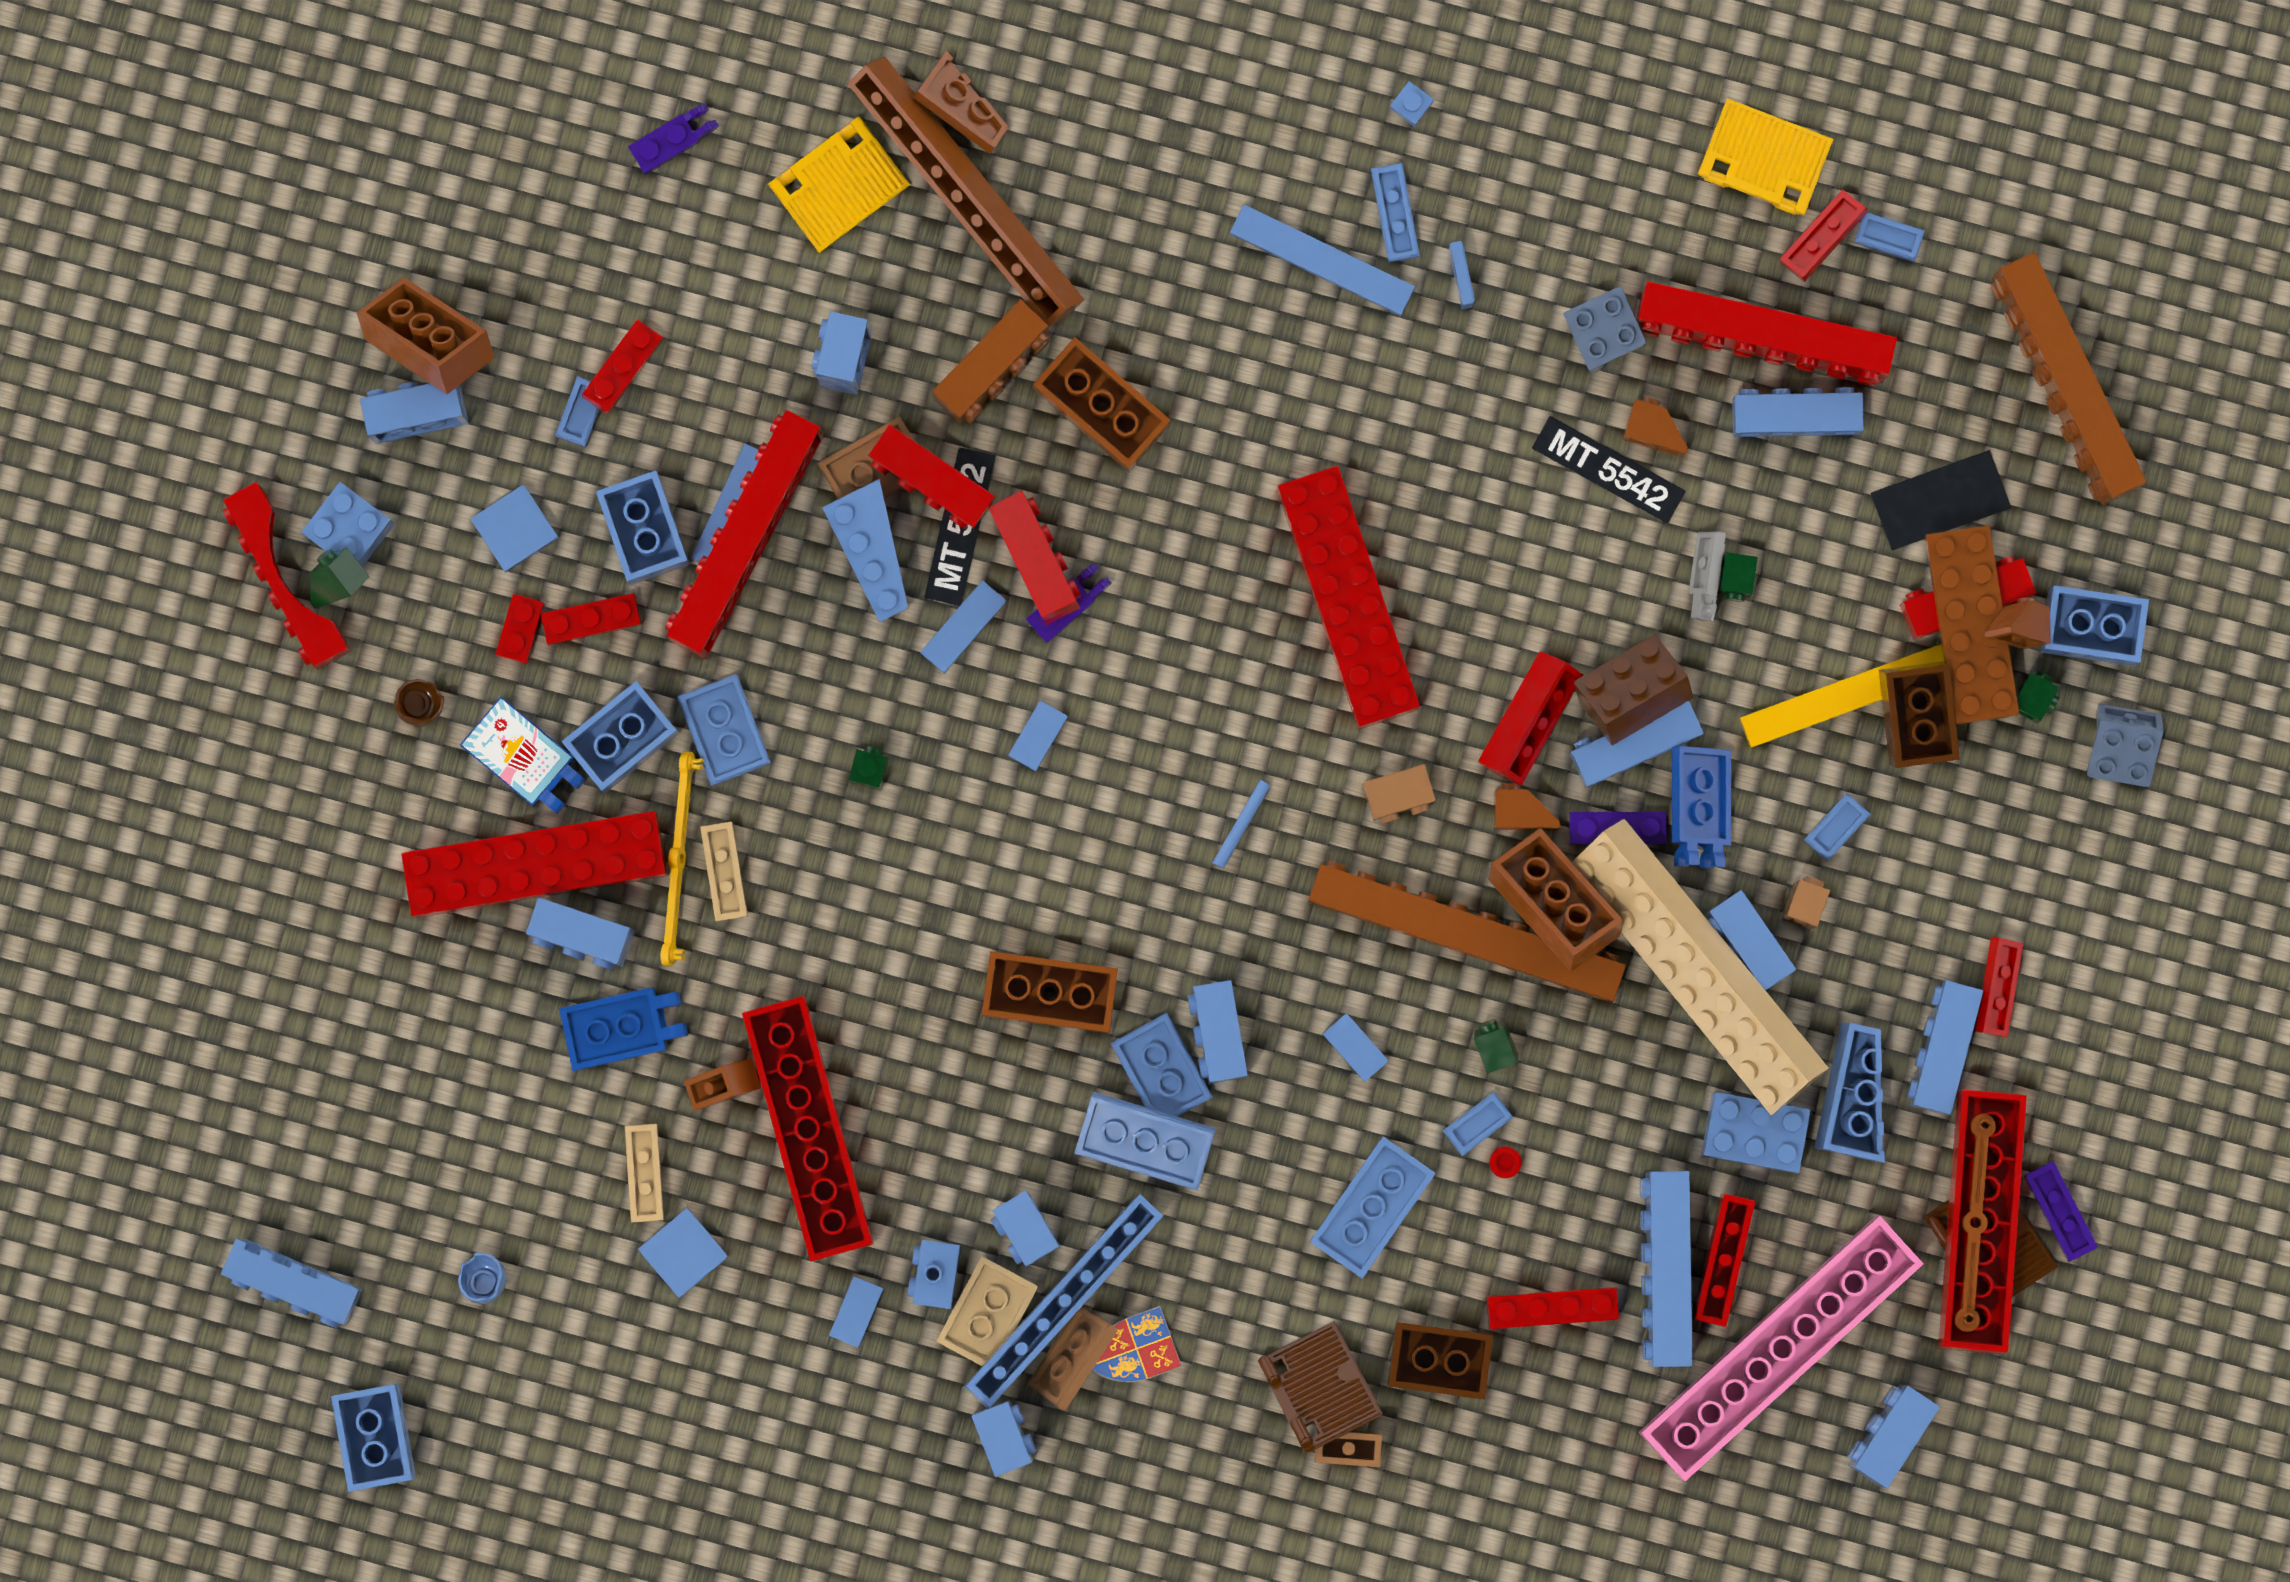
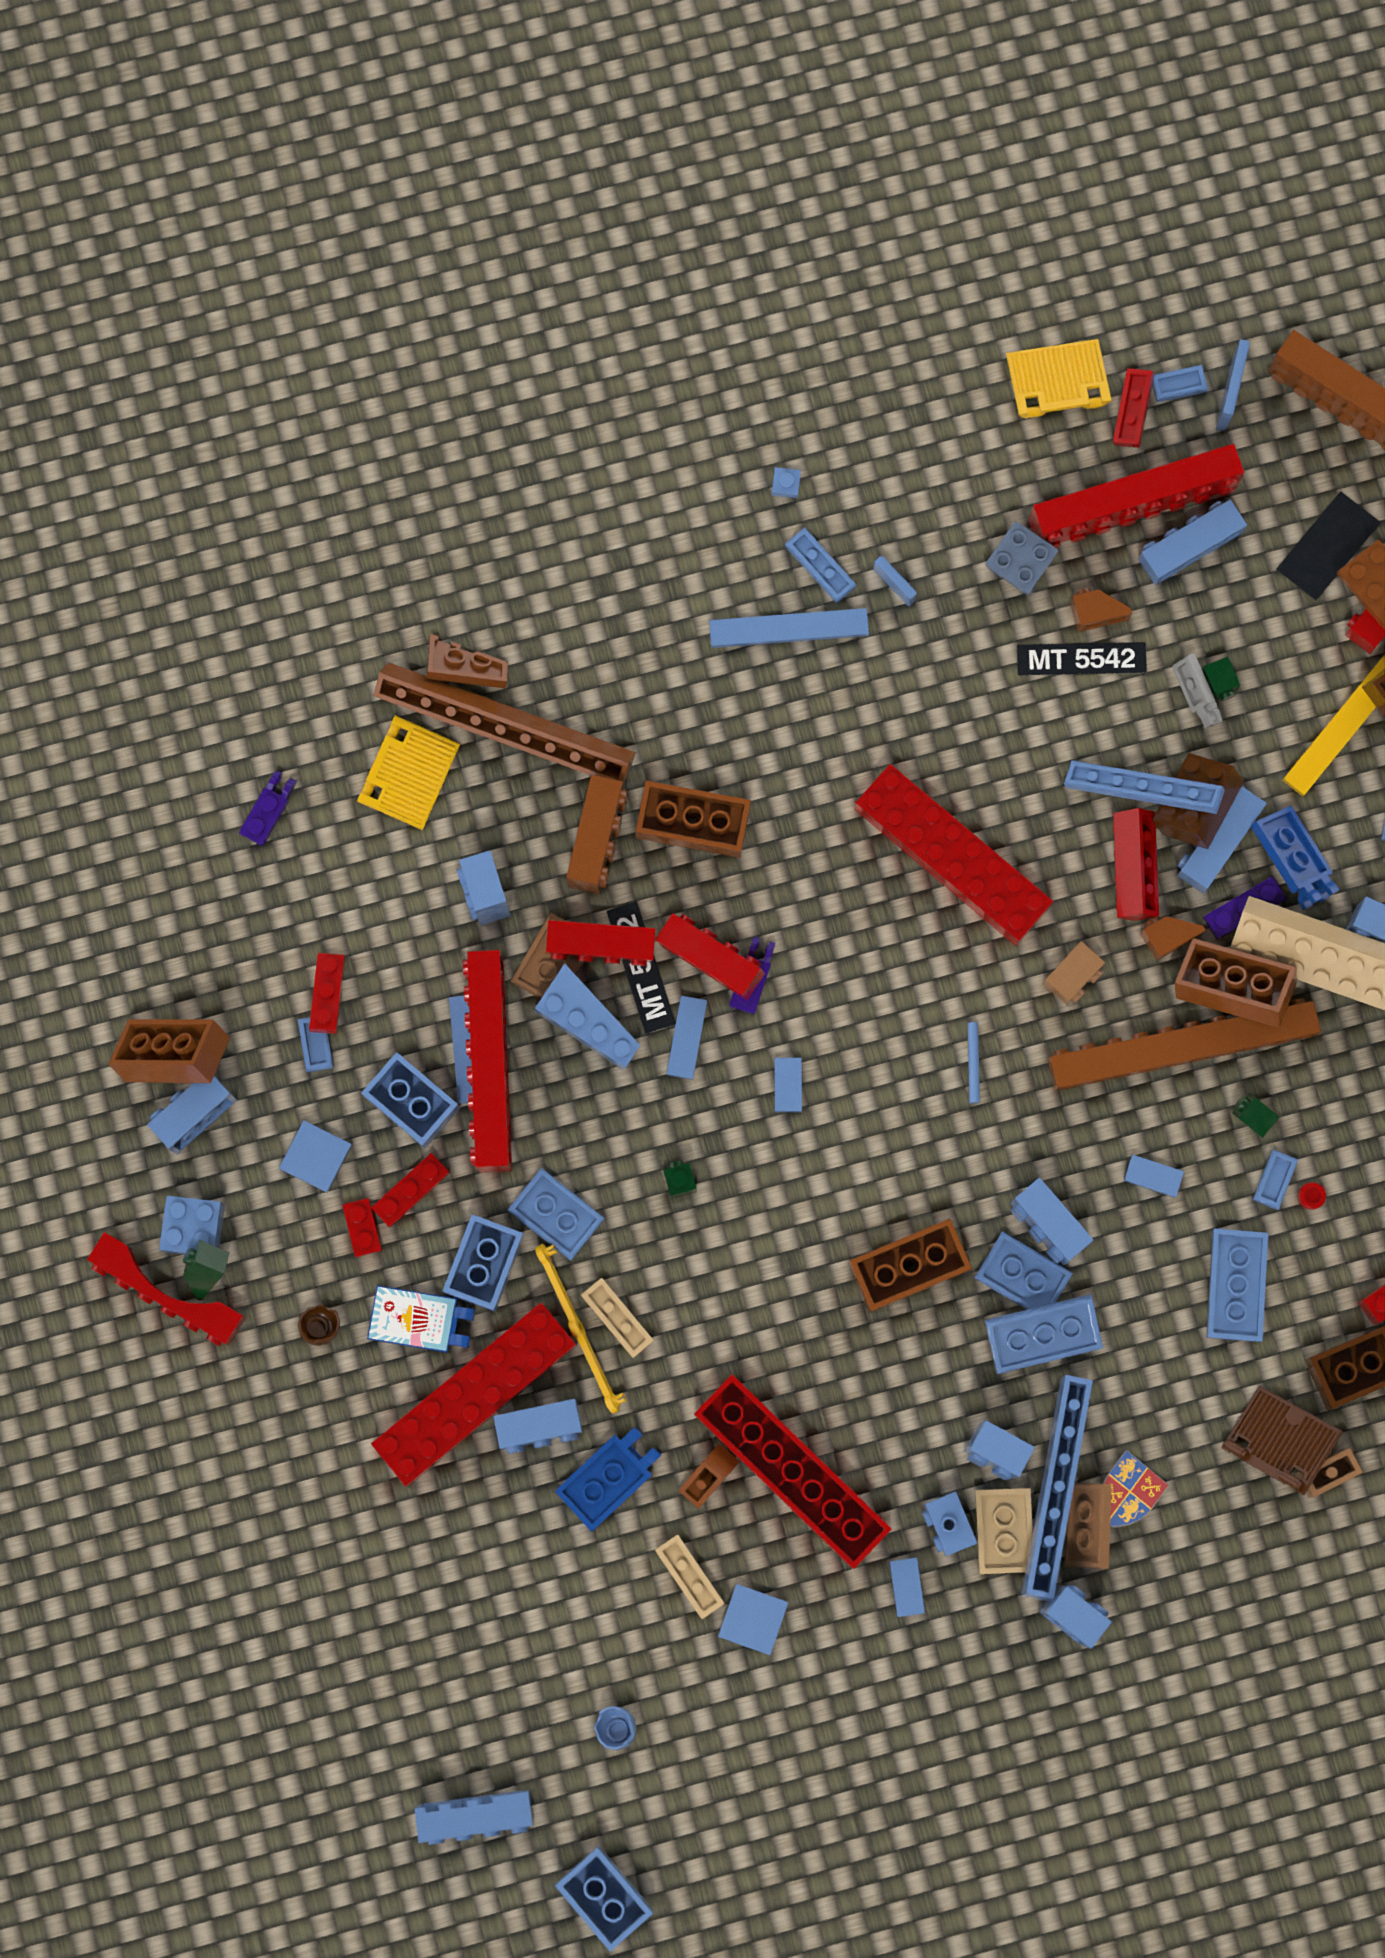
camera: 30 degrees left, 5 degrees down
none -> medium blue tile [1064,760,1225,814]
none -> medium blue tile [1215,339,1250,432]

